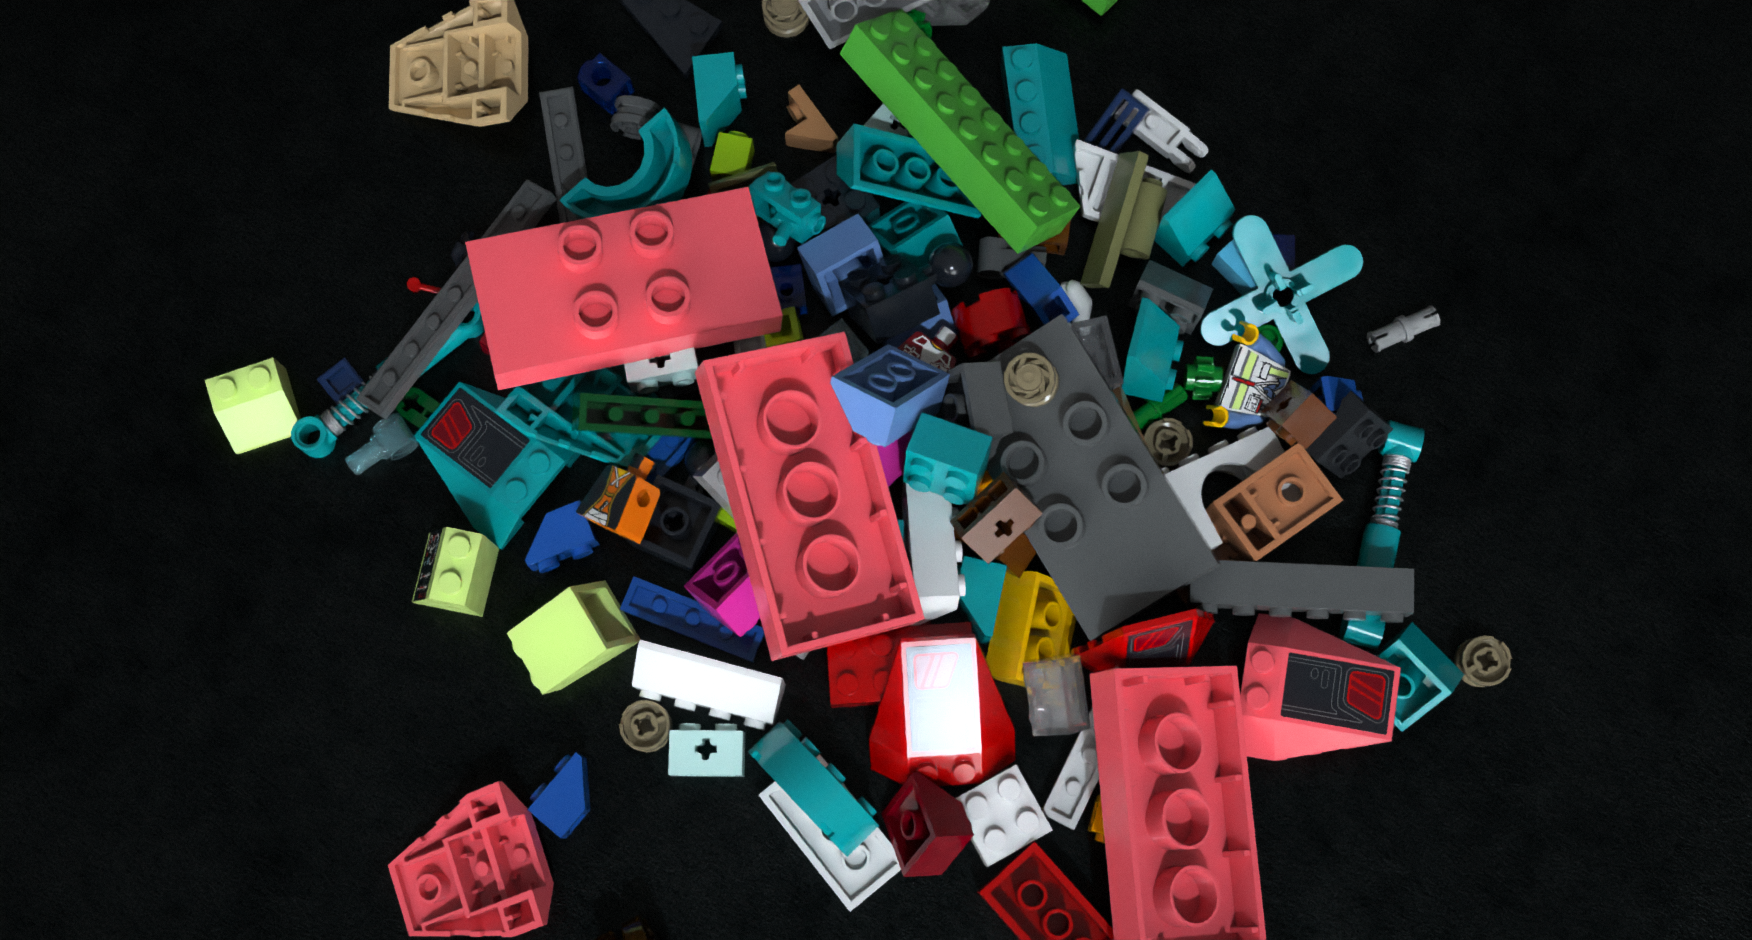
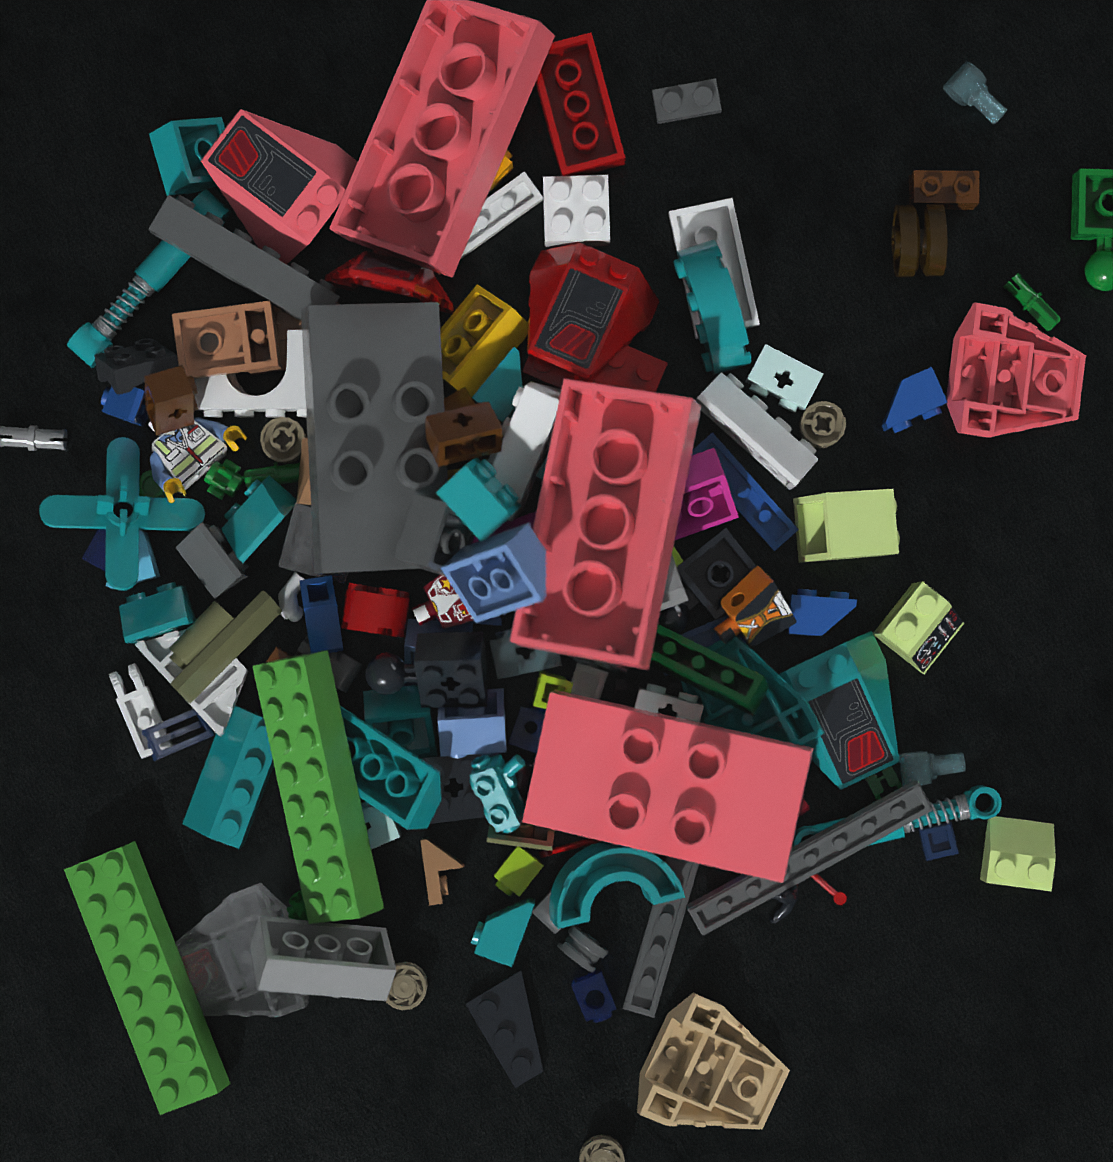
camera: 150 degrees left, 10 degrees up
dark red slope [881,772,974,877] -> none
dark tan wheel [1004,353,1060,407] -> none
clear slope [1023,653,1090,736] -> none
dark tan wheel [1454,635,1512,687] -> none

